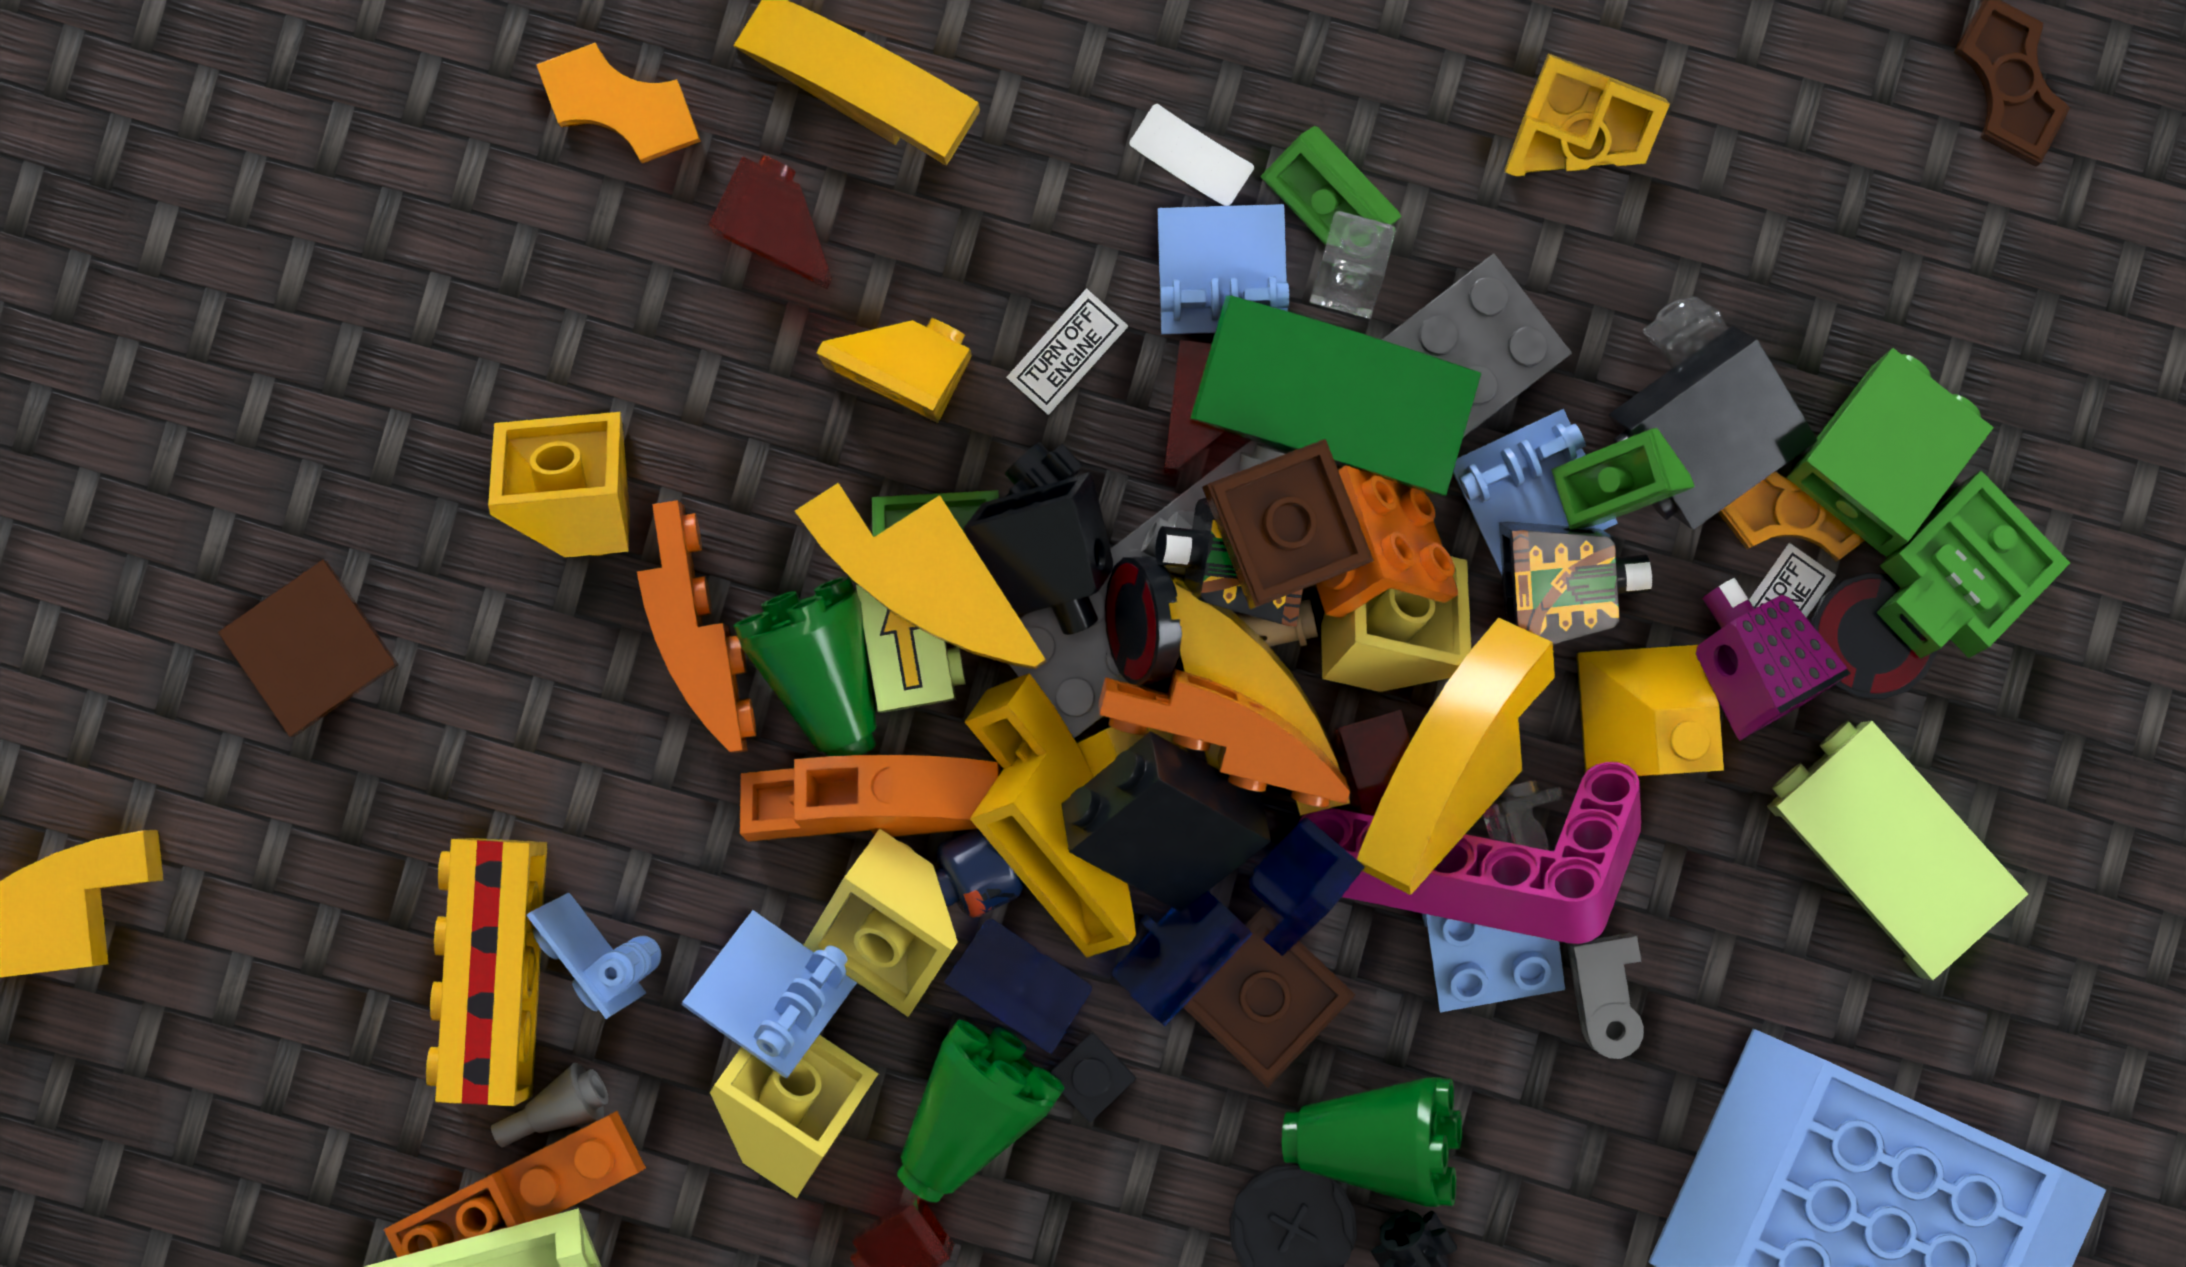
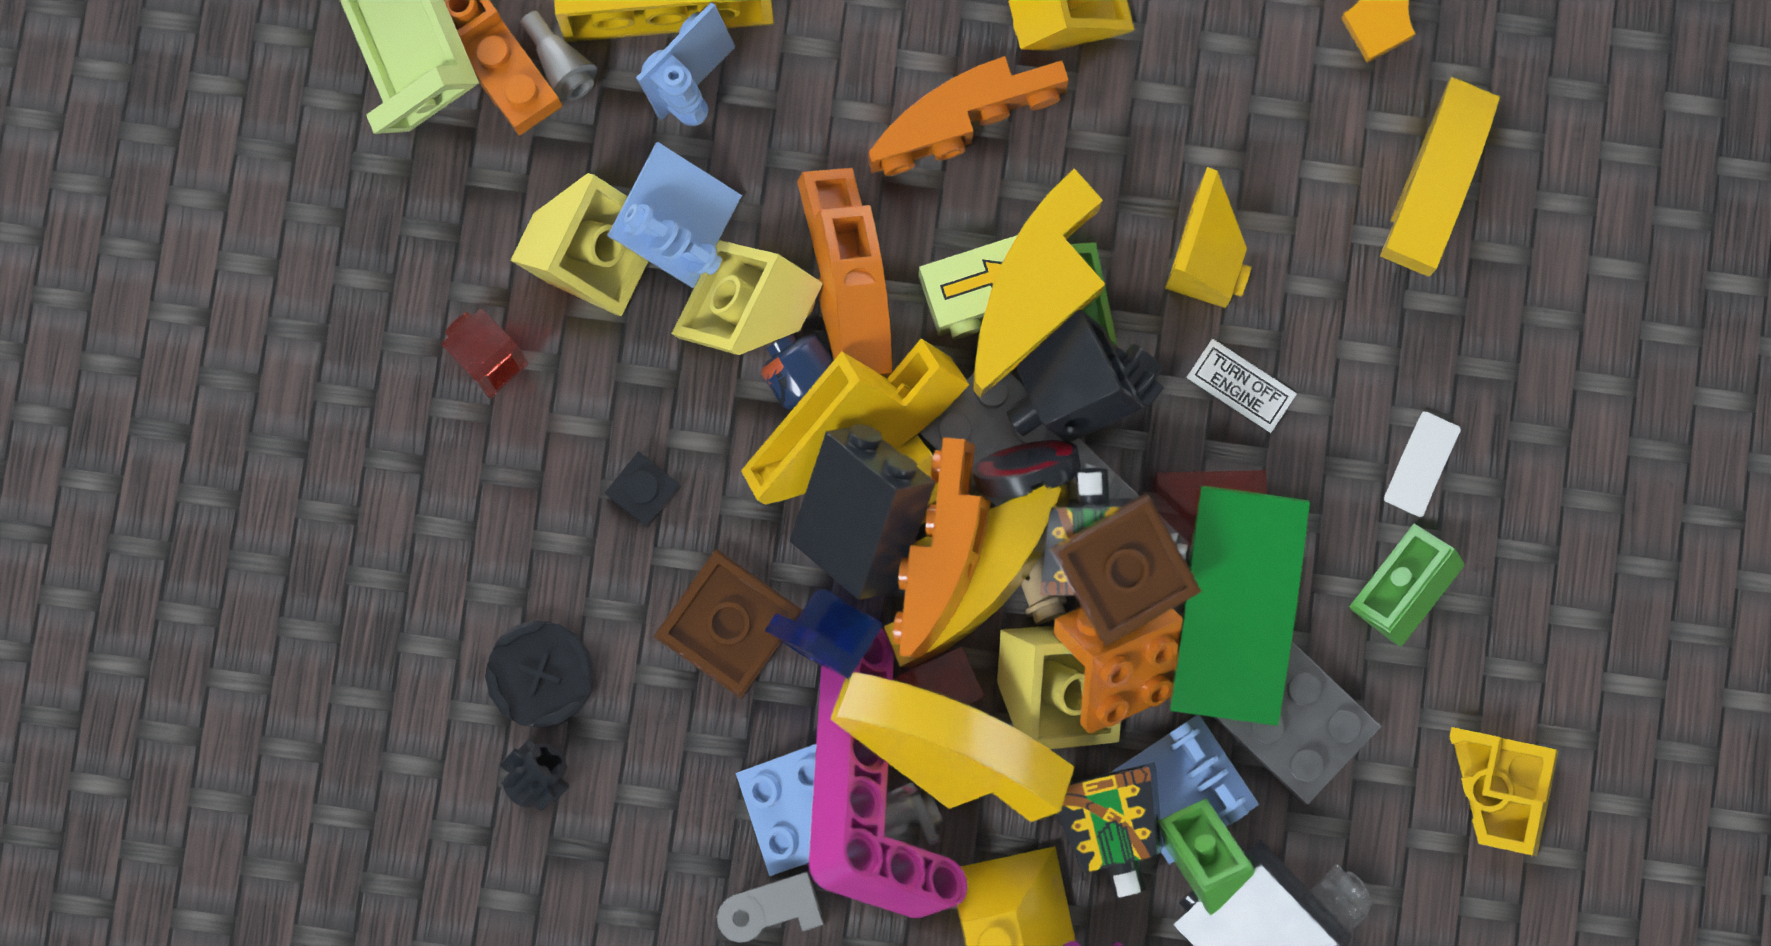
camera: 80 degrees right, 5 degrees down
clear red slope [708,155,833,289] -> none
green cone [733,576,876,757] -> none
green cone [897,1020,1064,1203] -> none
clear blue panel [944,918,1092,1054] -> none
clear blue panel [1112,891,1253,1026] -> none
light blue hinge [1157,204,1289,335] -> none
green cone [1282,1077,1462,1207] -> none
clear bracket [1309,211,1396,319] -> none

